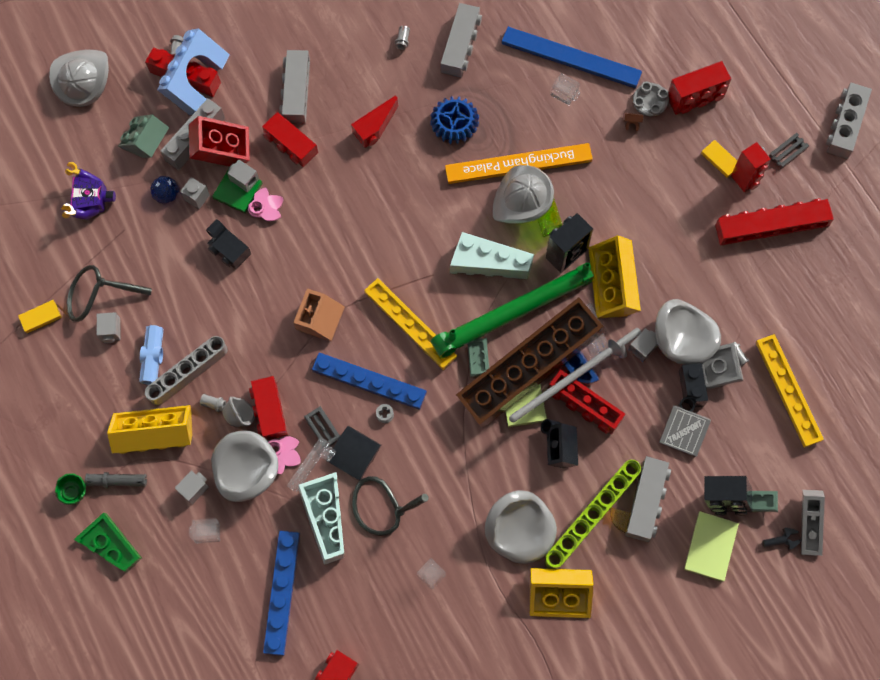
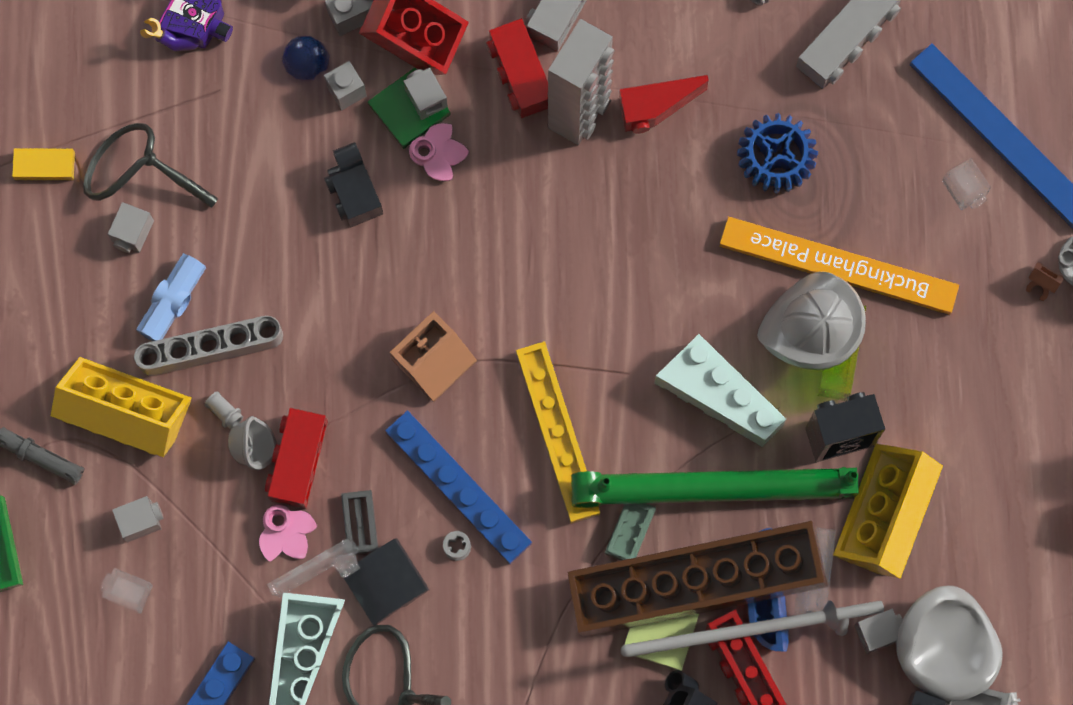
camera: 25 degrees right, 5 degrees up
light grey piece [211,431,278,502] -> none
none -> light grey brick [548,19,615,145]

